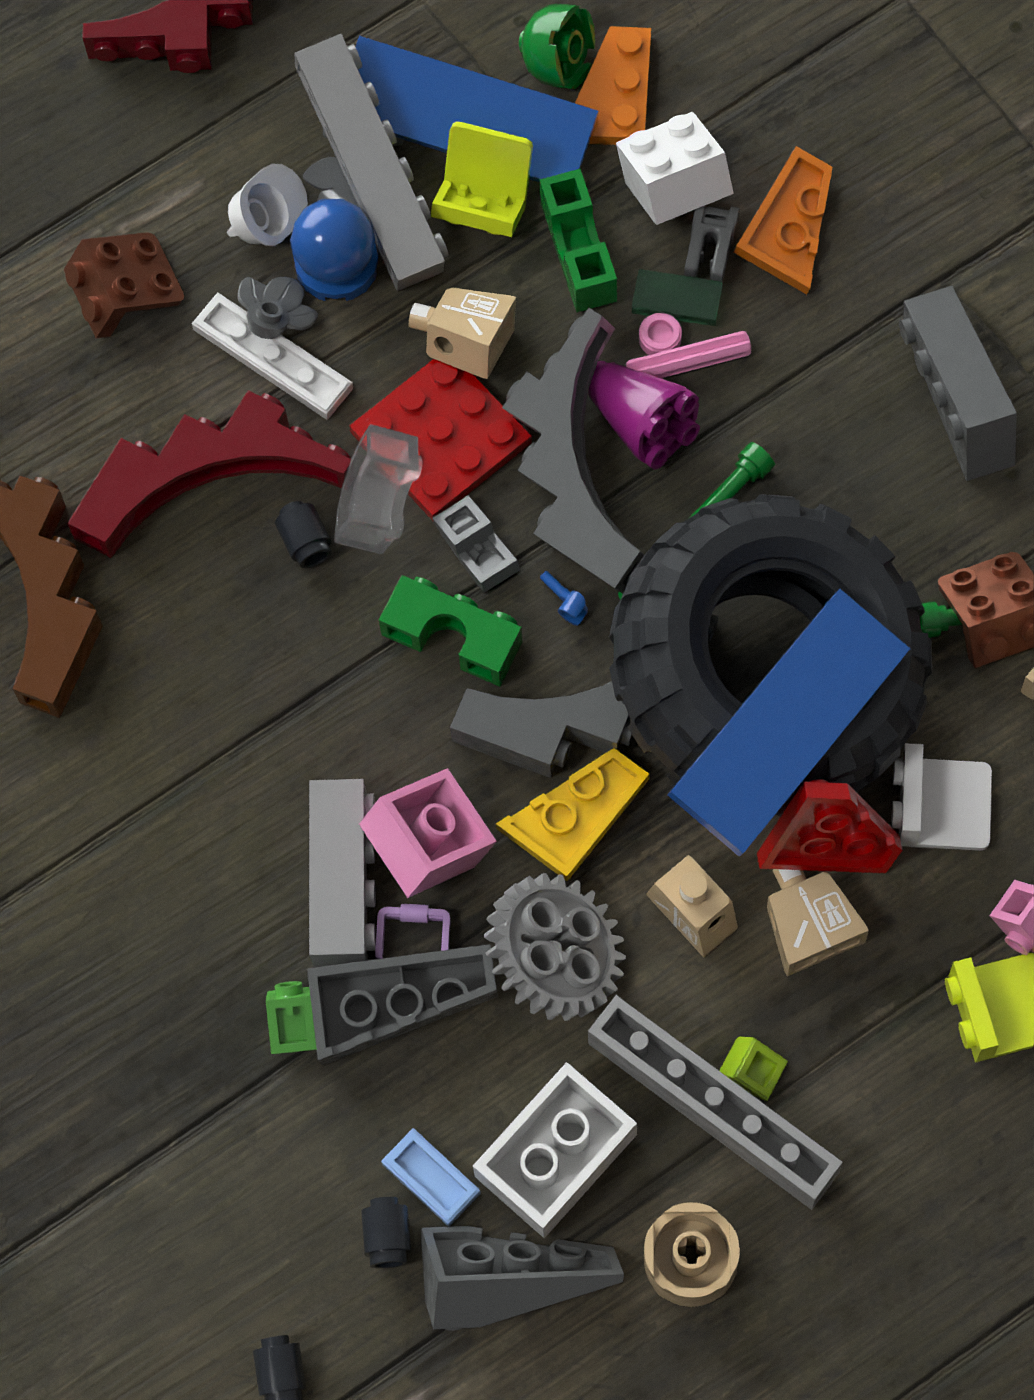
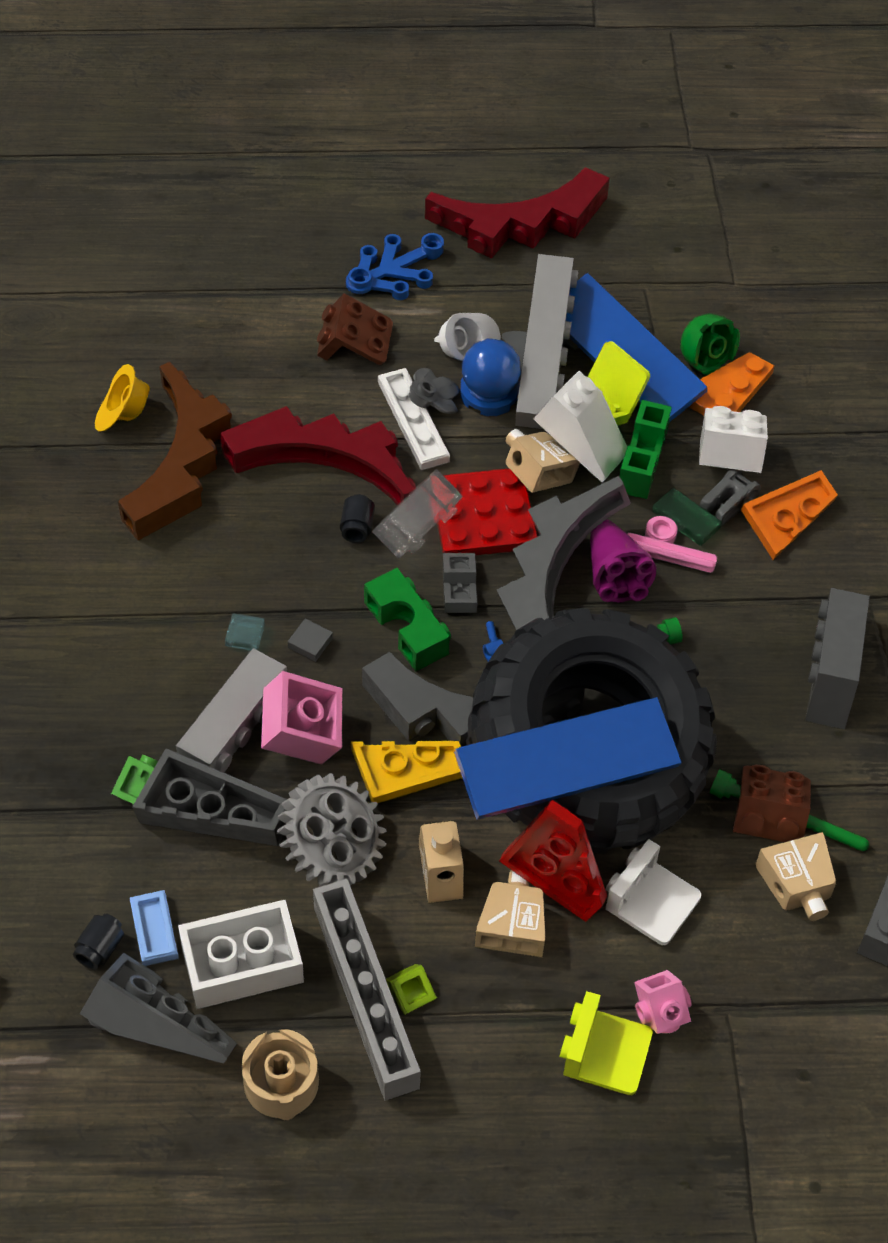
camera: 25 degrees right, 15 degrees down
lavender piece [375,904,451,959] -> none
none -> clear light blue tile [225,613,265,650]
none -> dark grey tile [288,618,333,662]
none -> blue plant [346,233,444,300]
none -> white slope [533,371,627,482]

